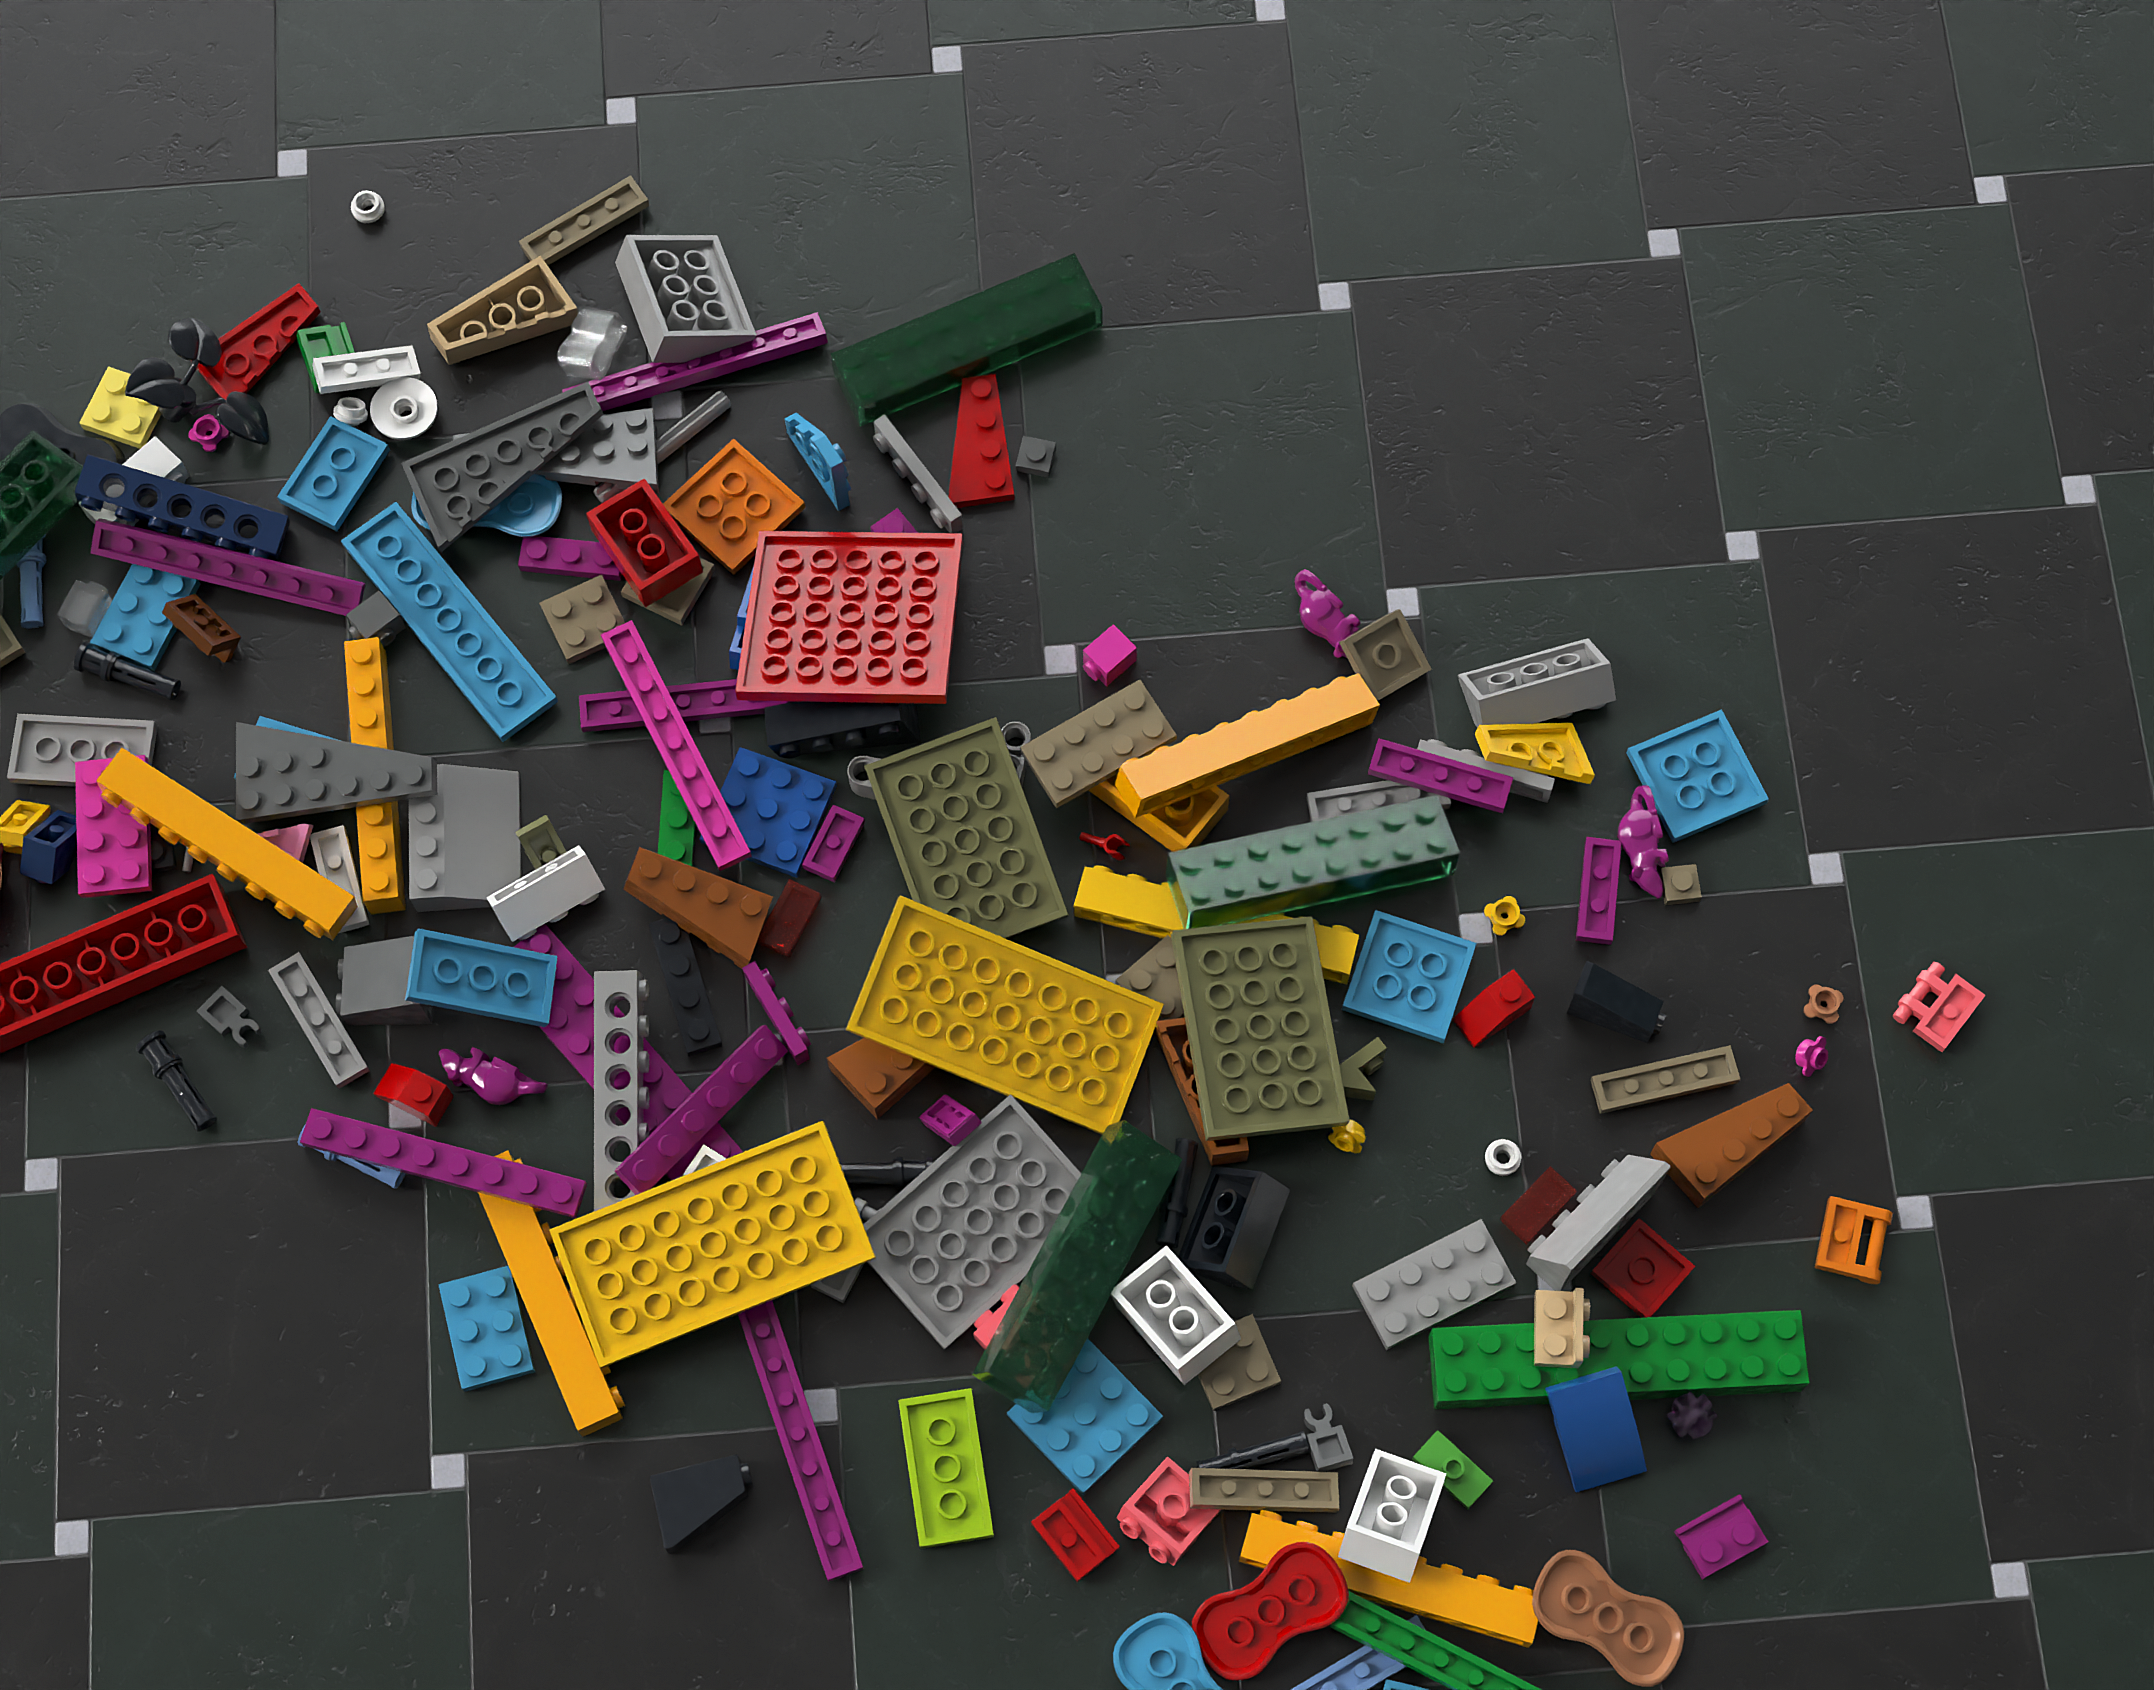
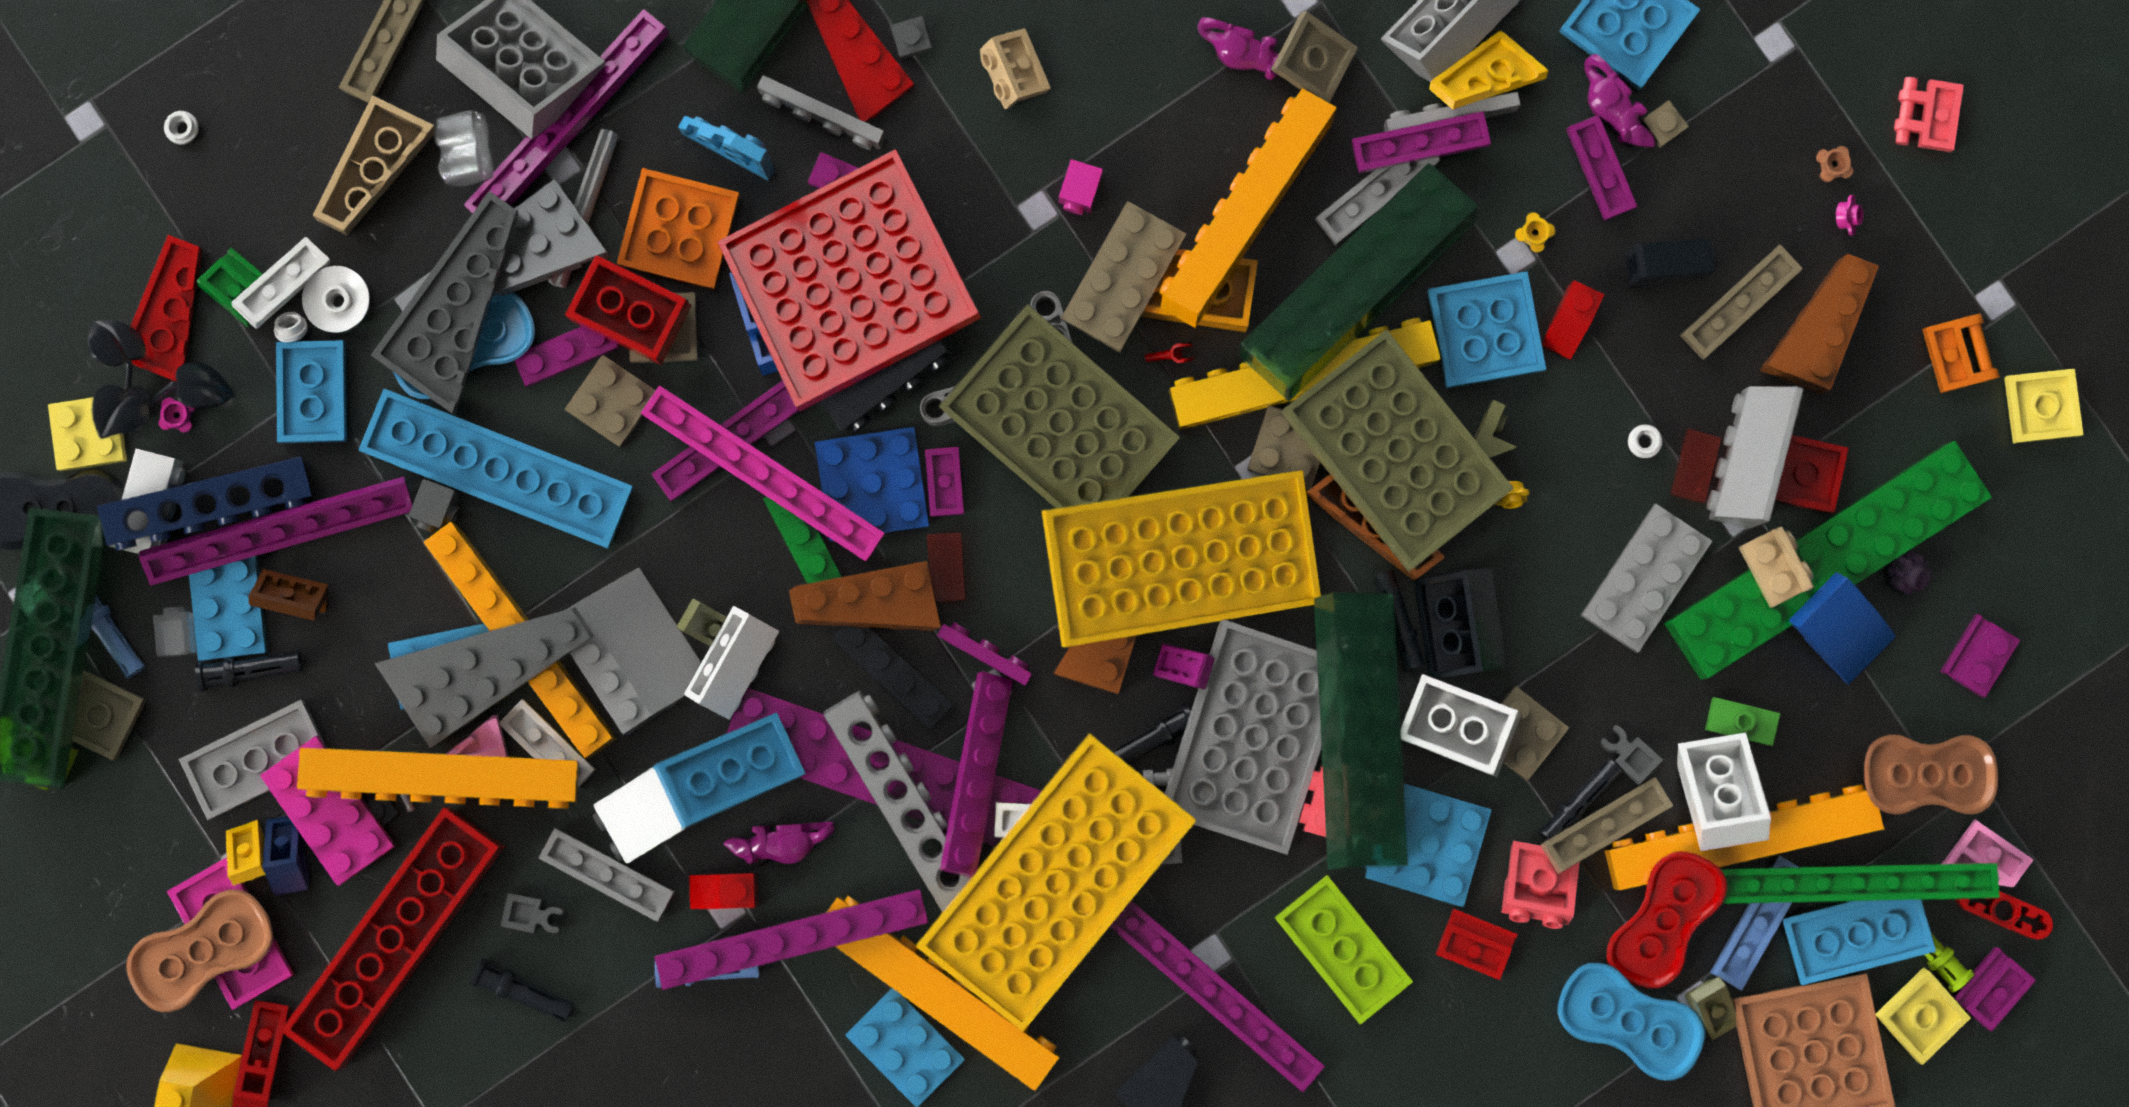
camera: 30 degrees left, 15 degrees up
none -> tan bracket [980,28,1051,109]
none -> light yellow plate [2004,369,2083,444]

